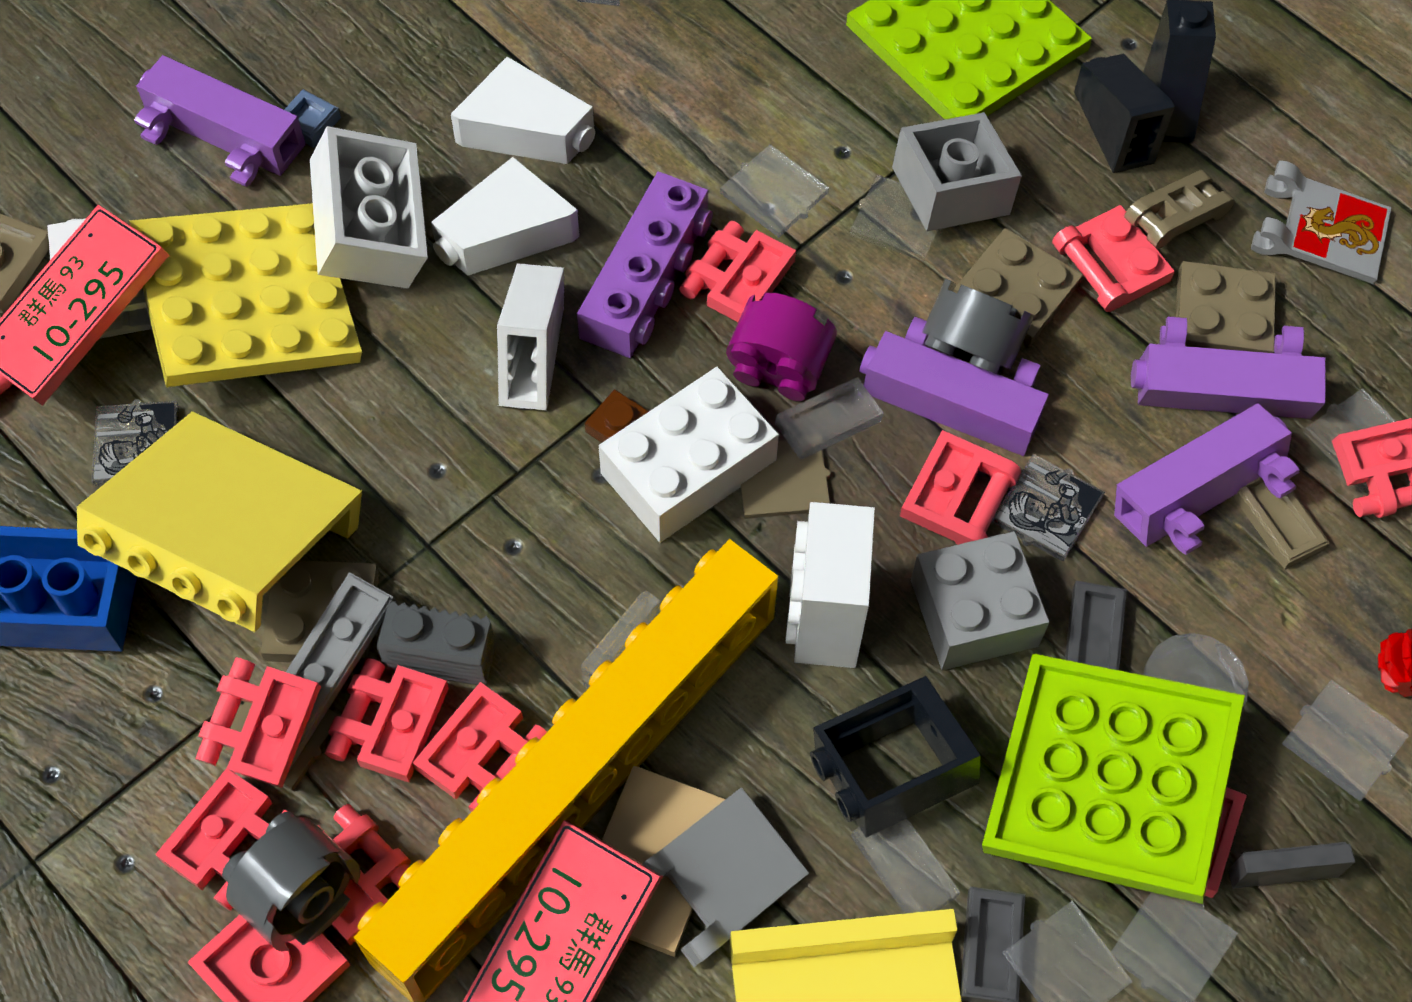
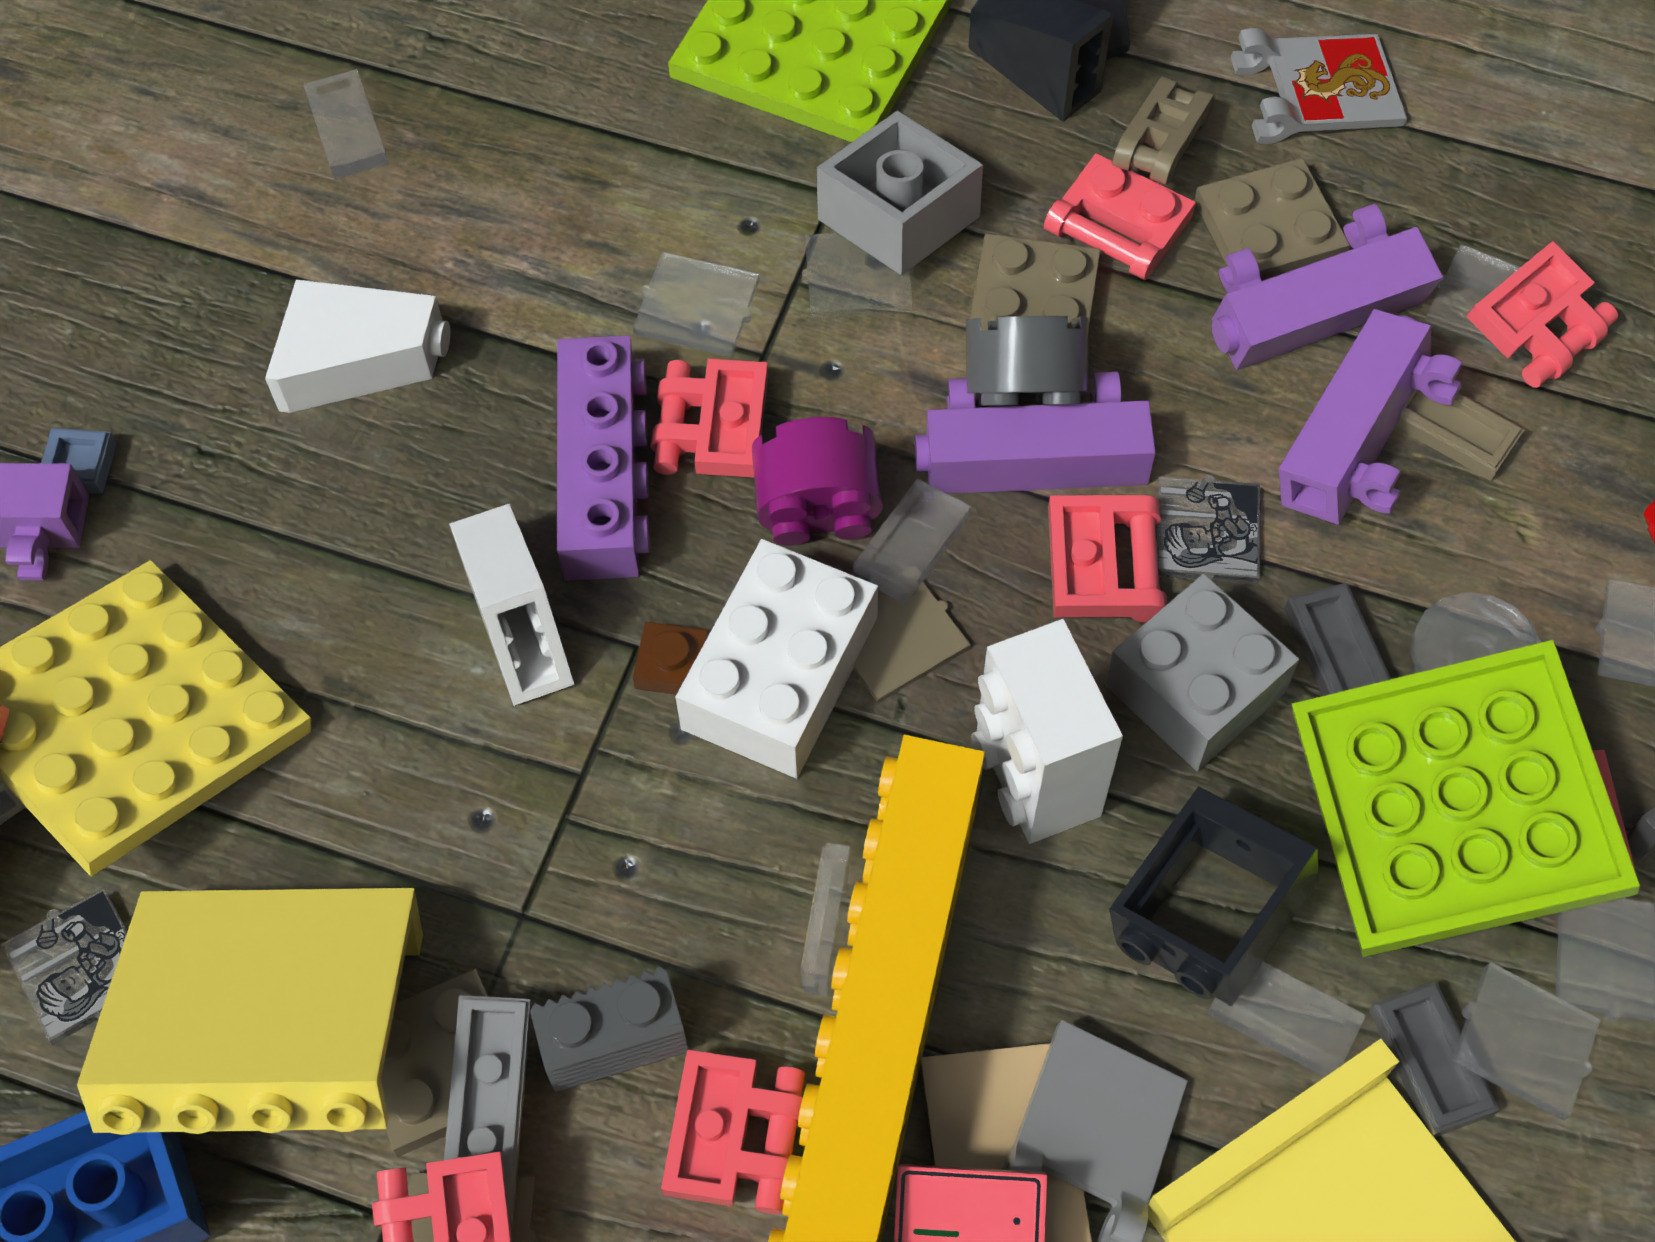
camera: 25 degrees left, 0 degrees up
white brick [310,126,428,288] -> none
coral plate [325,658,449,783] -> none
white slope [431,157,579,276] -> none

